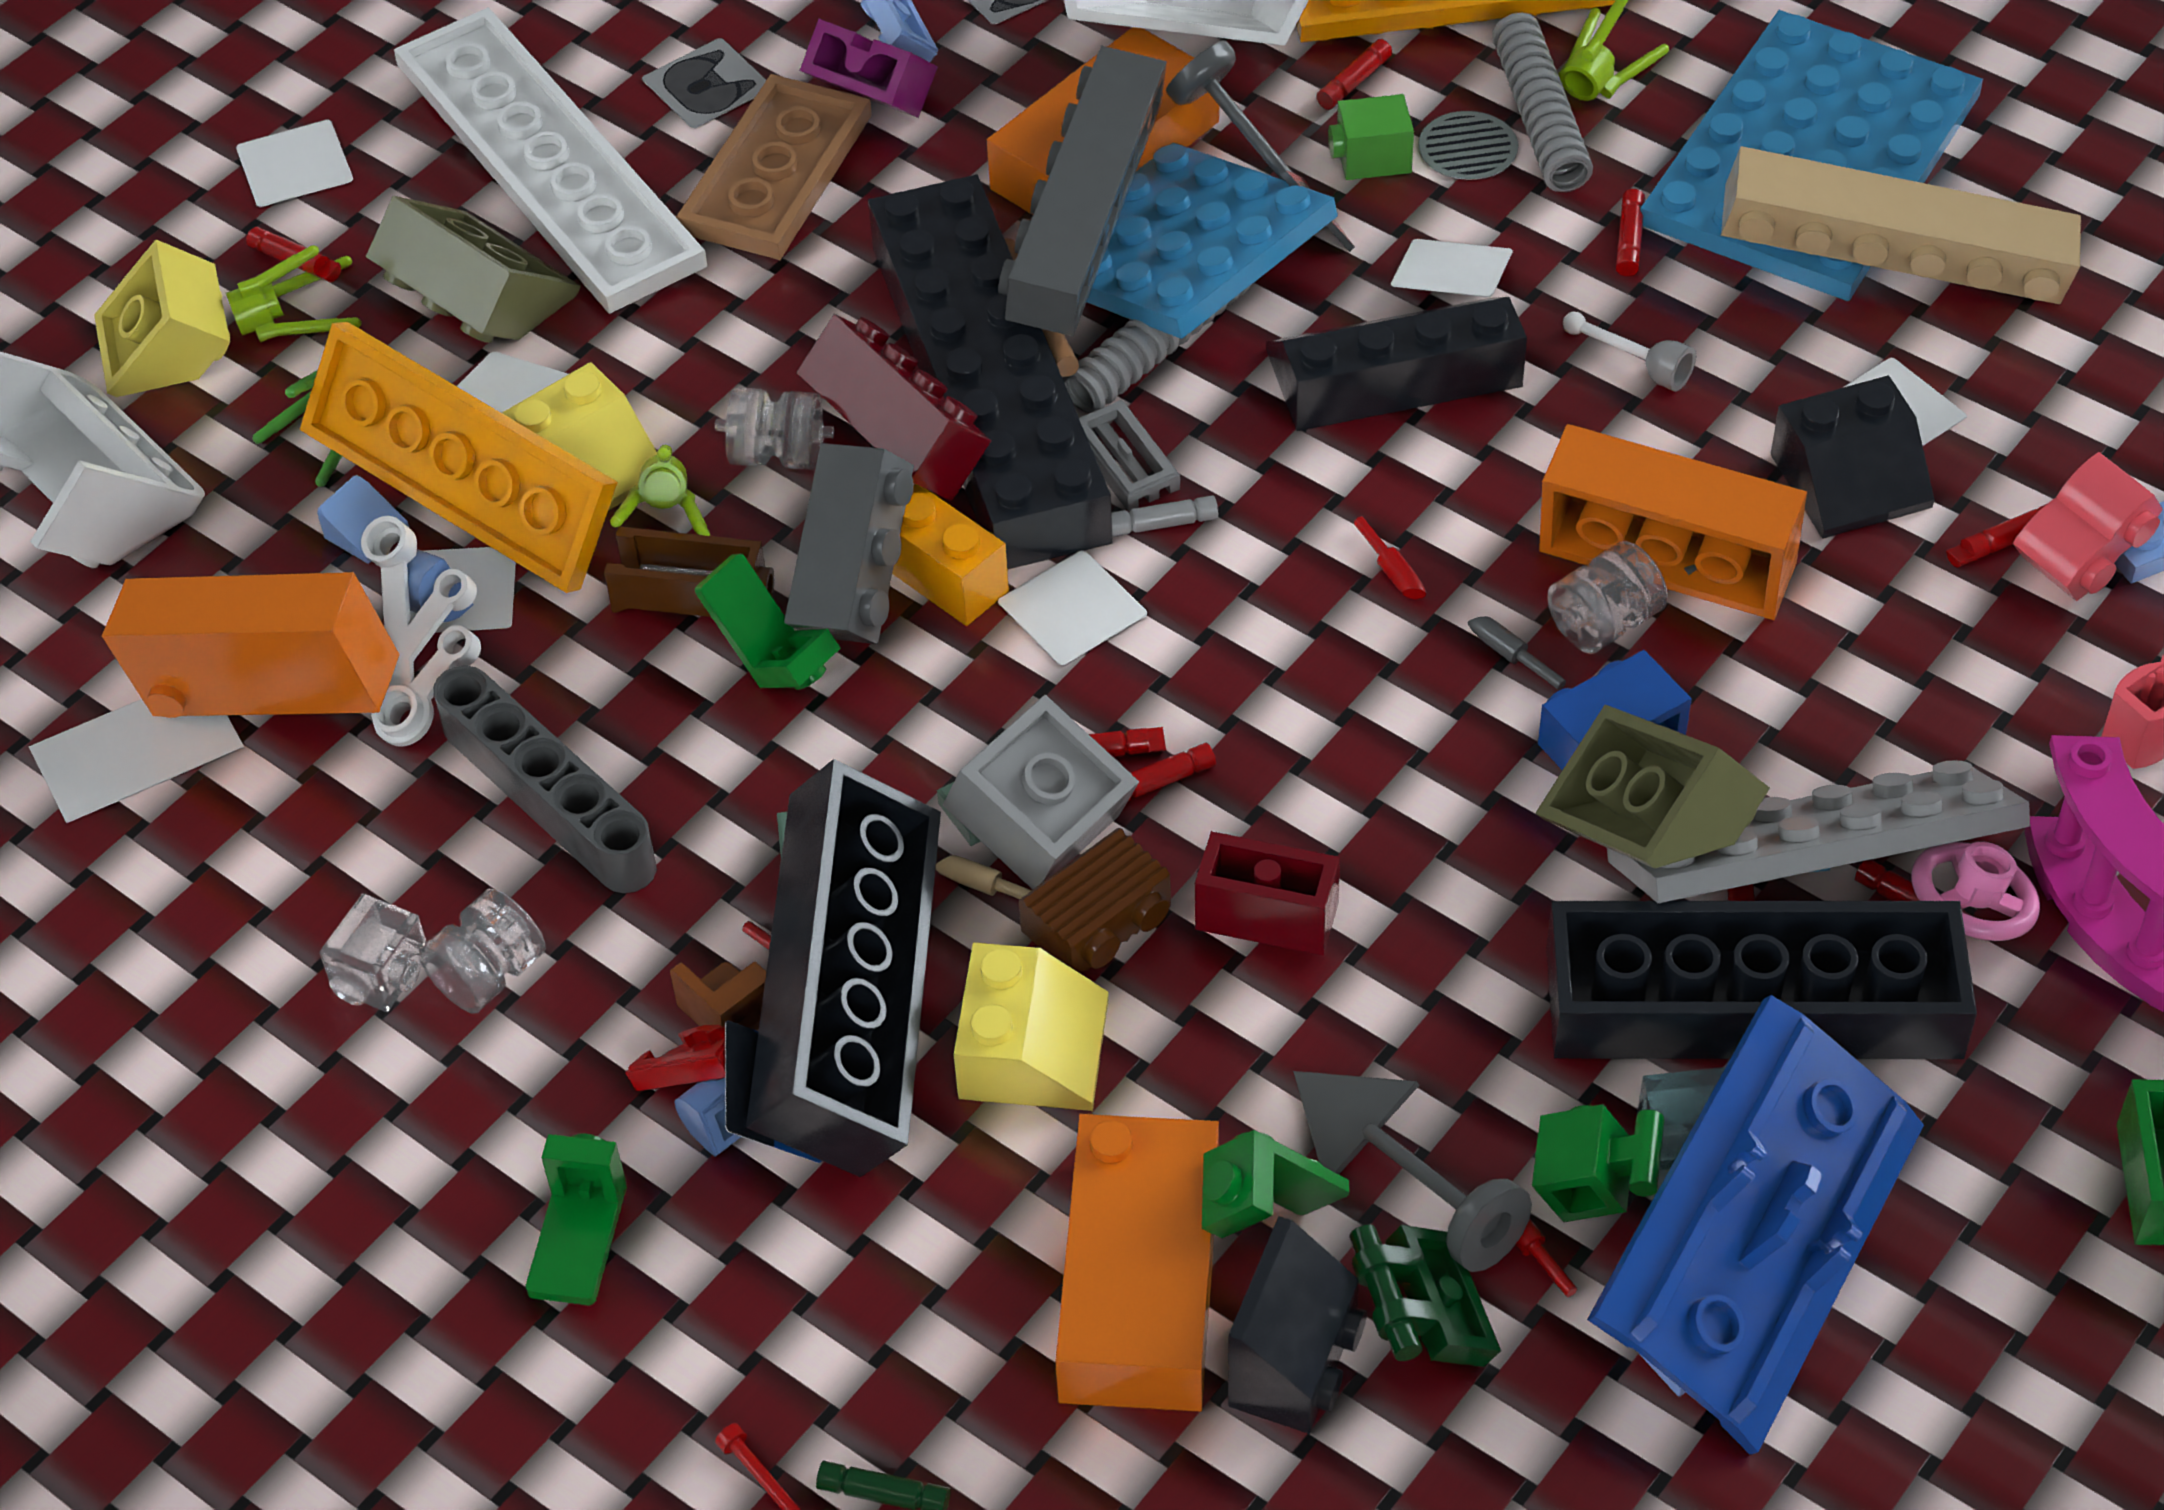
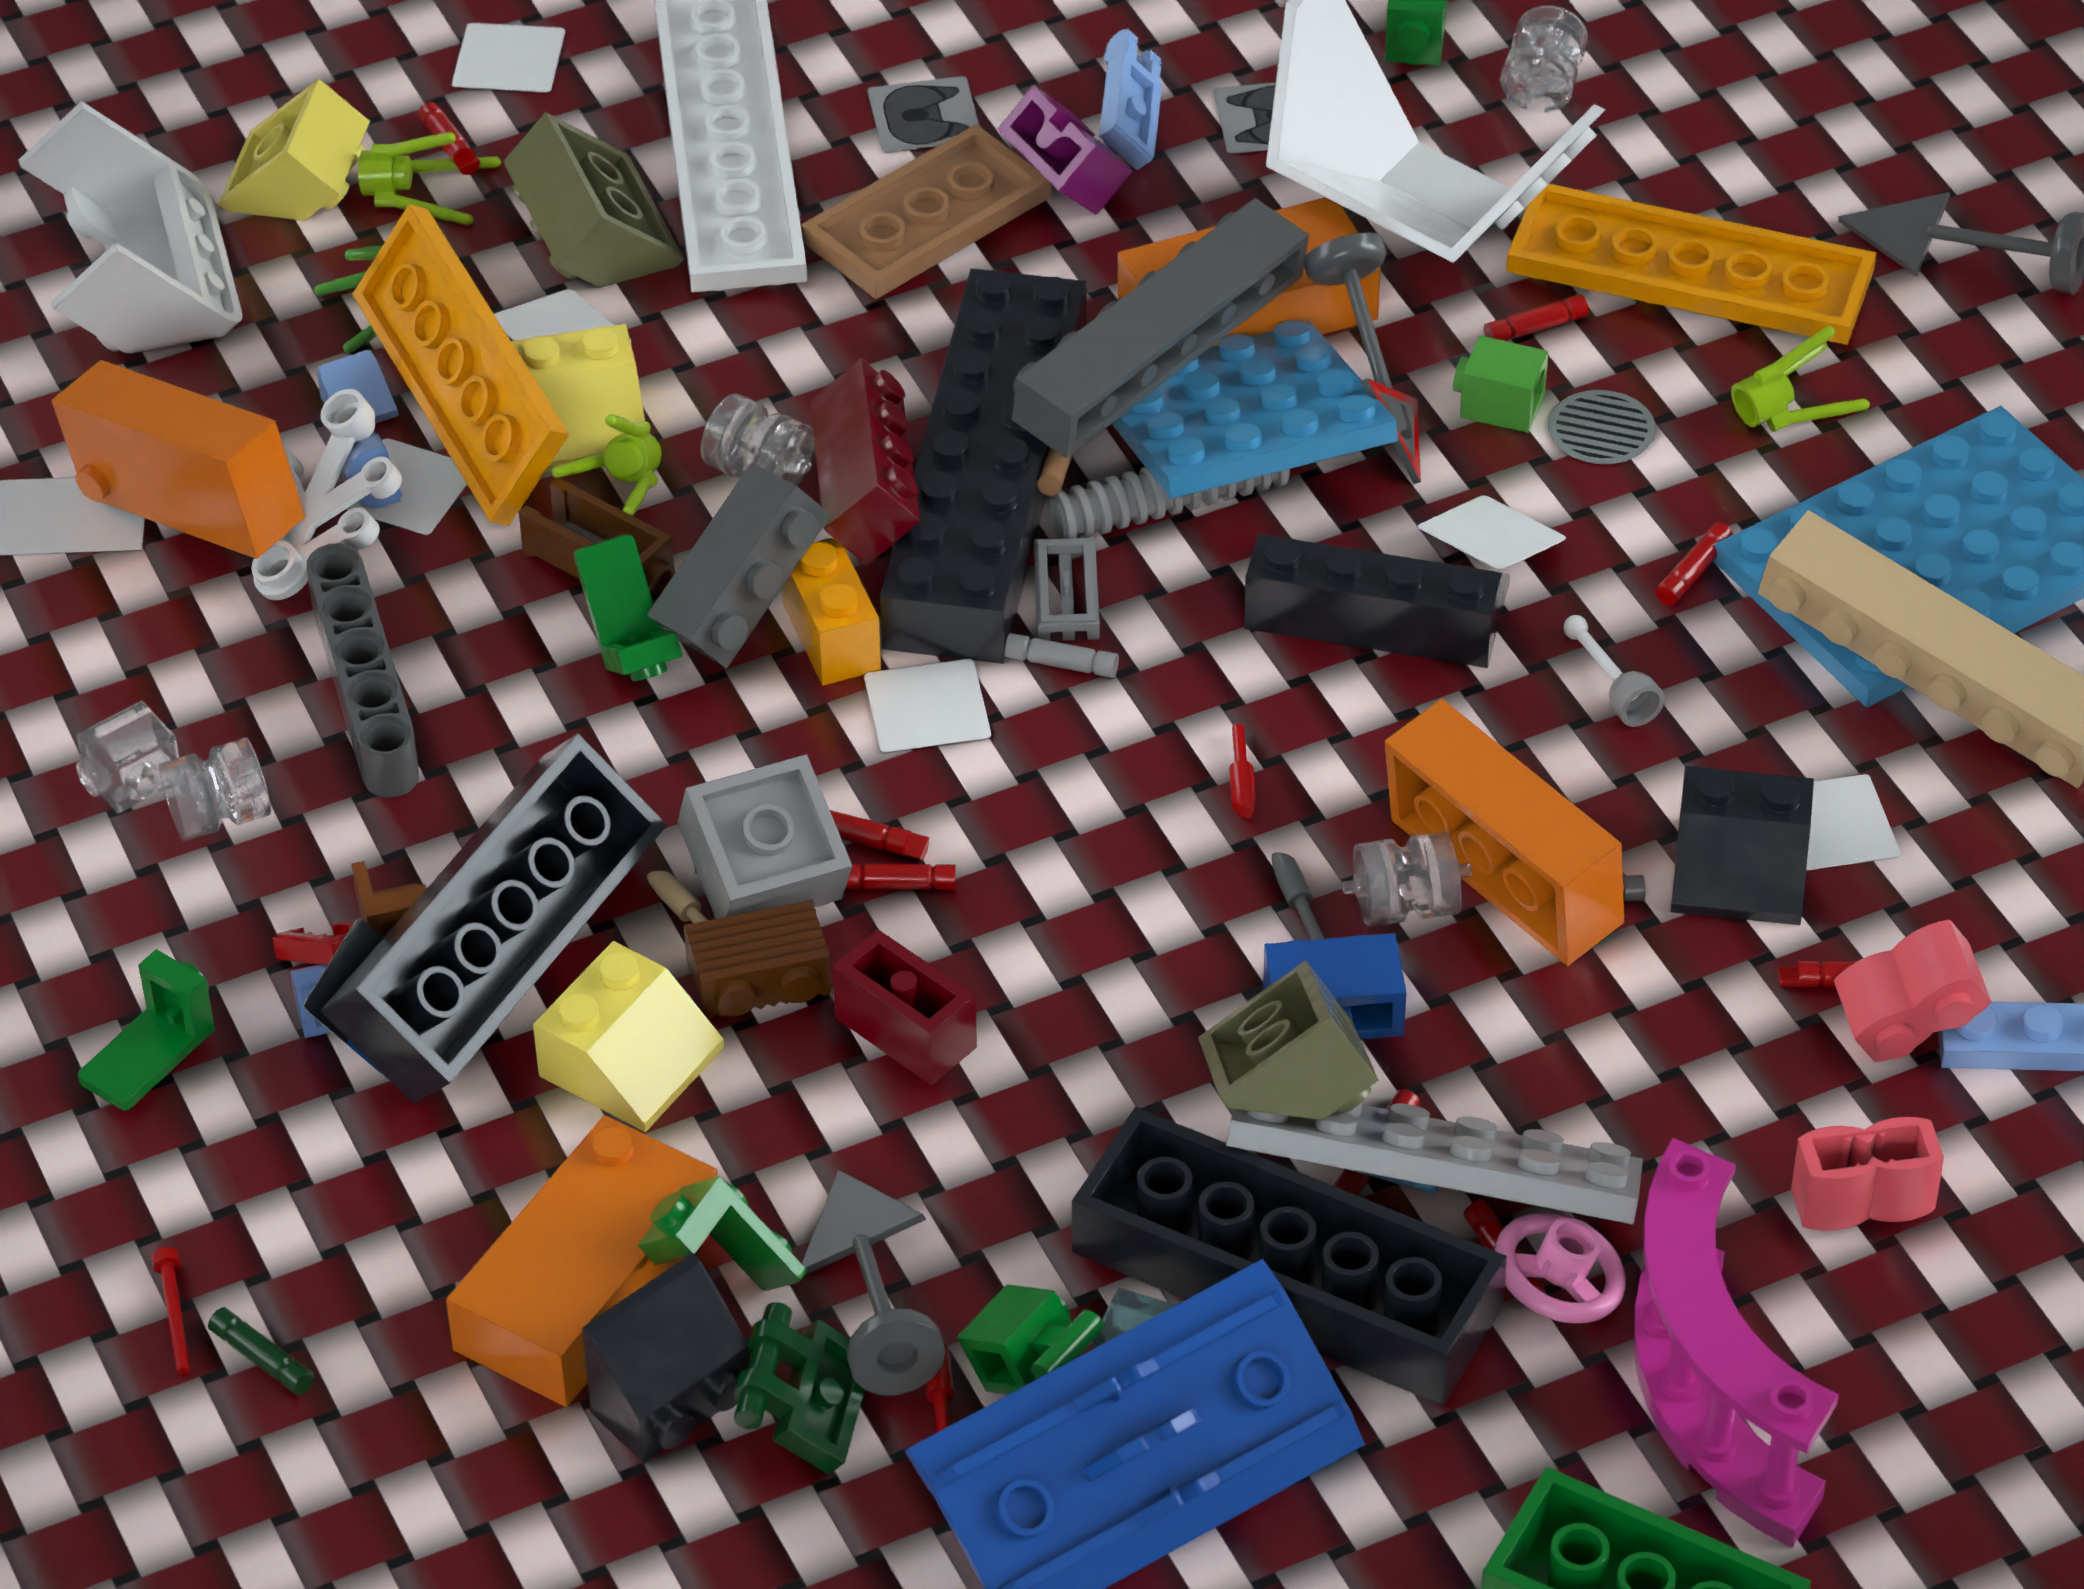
camera: 25 degrees right, 5 degrees down
light grey piece [1492,12,1593,192] -> none

